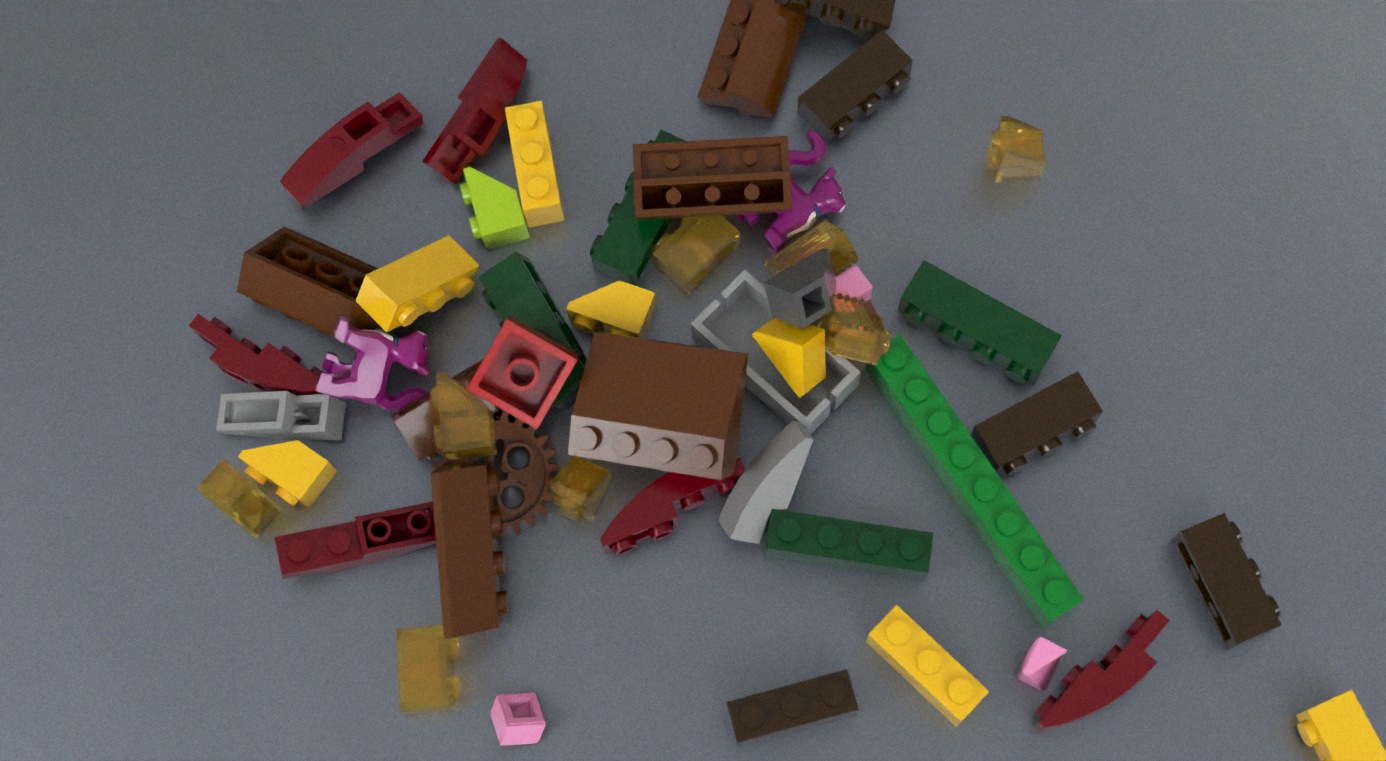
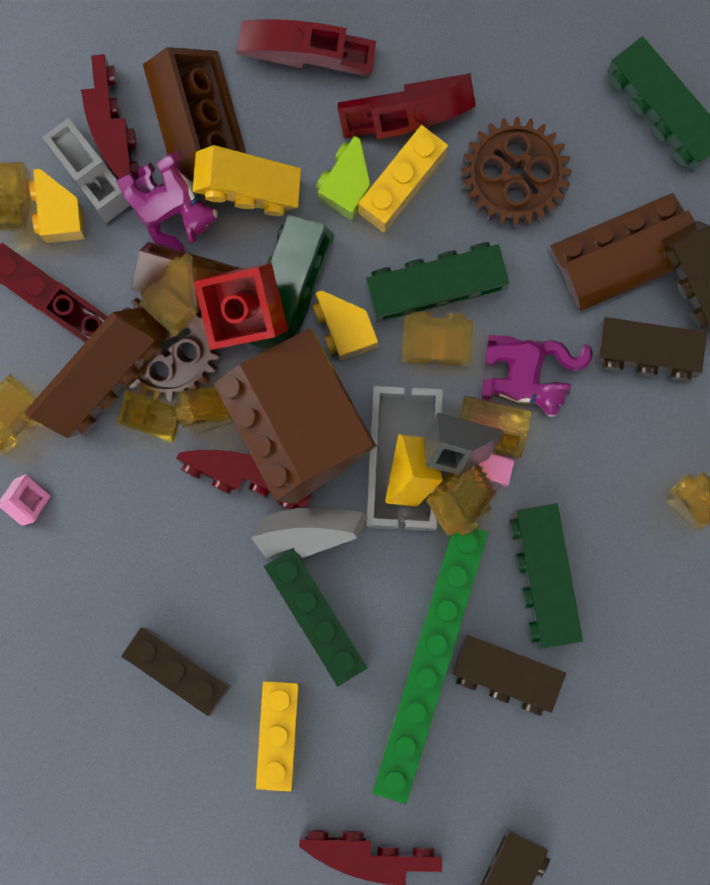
camera: 45 degrees right, 10 degrees up
reddish brown brick [633,136,792,220] -> none
bright pink slope [1016,637,1067,691] -> none
none -> clear yellow slope [116,390,182,442]
none -> reddish brown gear [461,117,572,228]

